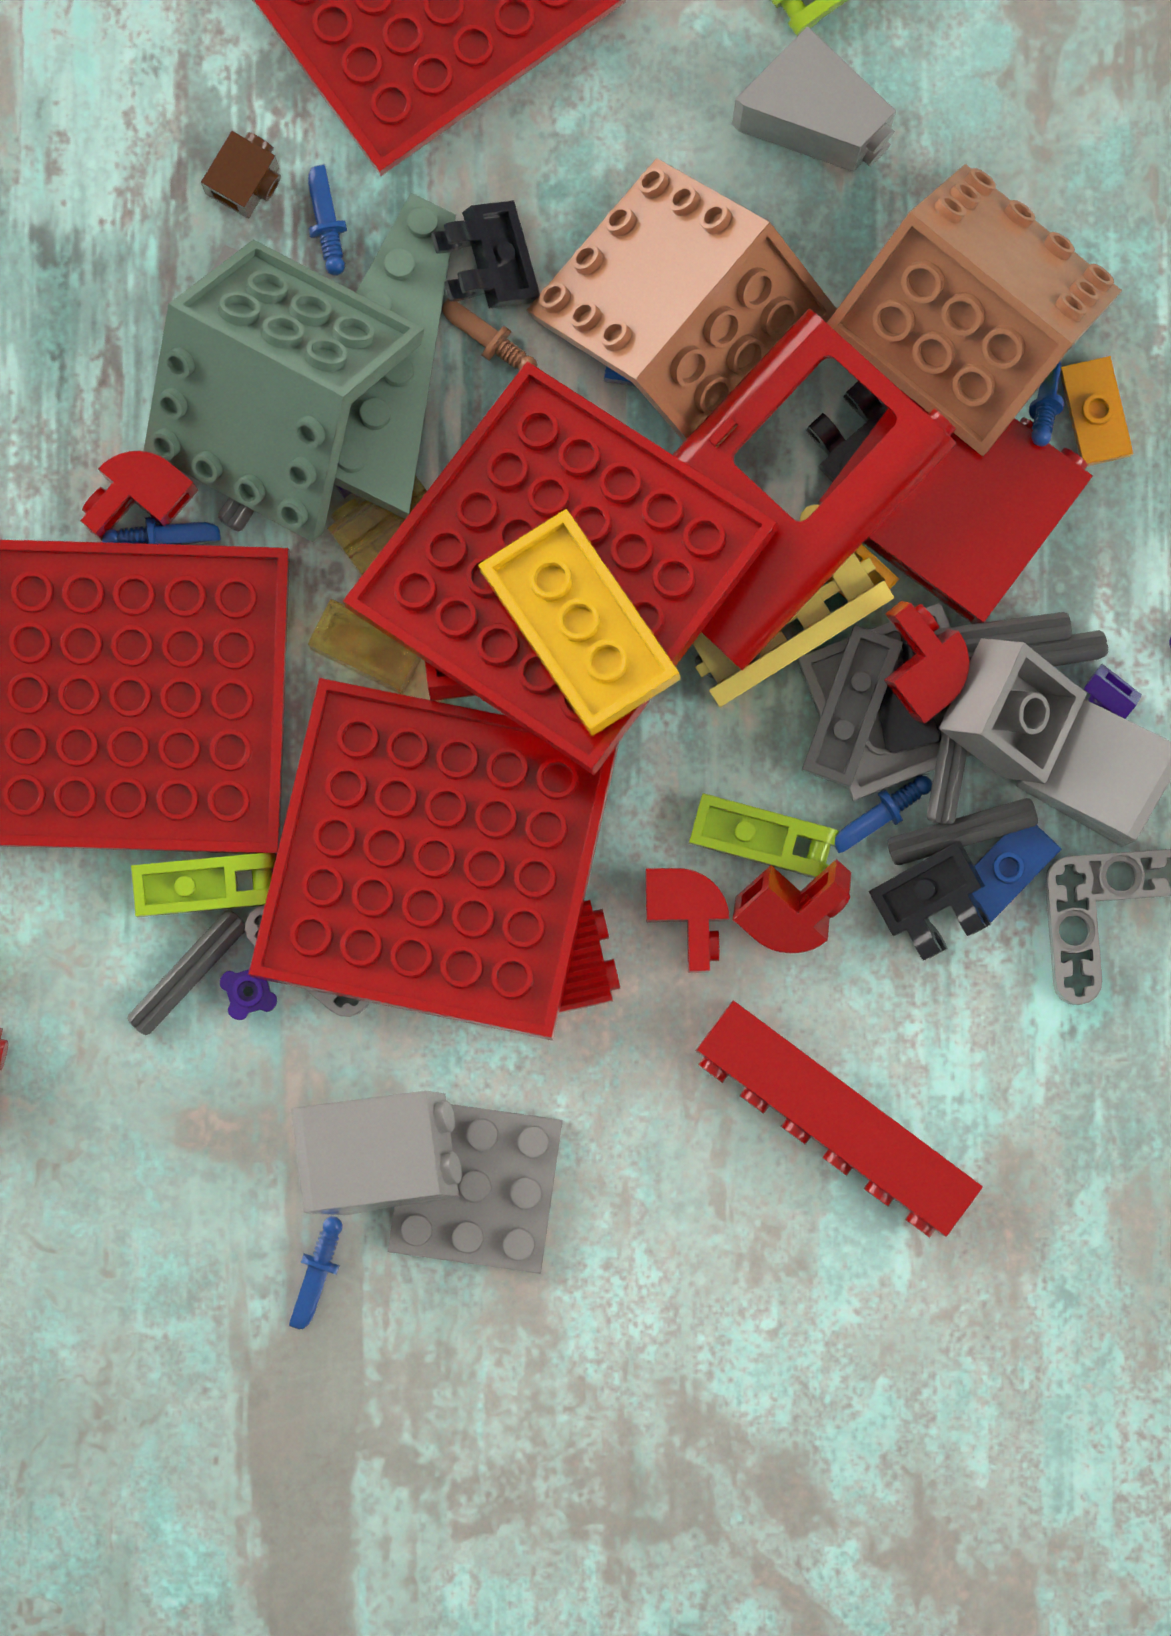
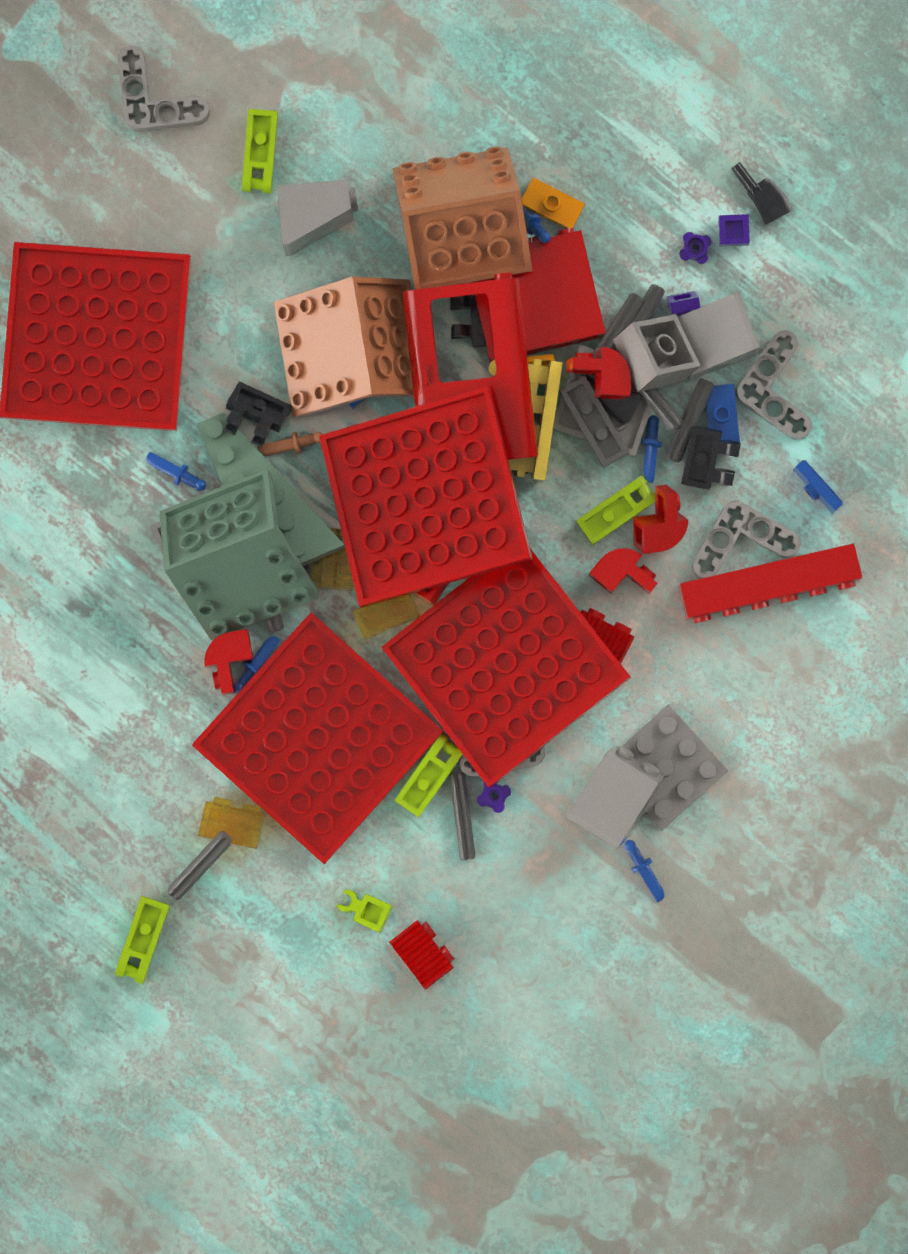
camera: 45 degrees left, 0 degrees up
reddish brown brick [201,131,281,219] -> none
yellow plate [478,509,681,736] -> none
none -> light grey beam [692,501,801,579]
none -> blue plate [793,460,843,514]

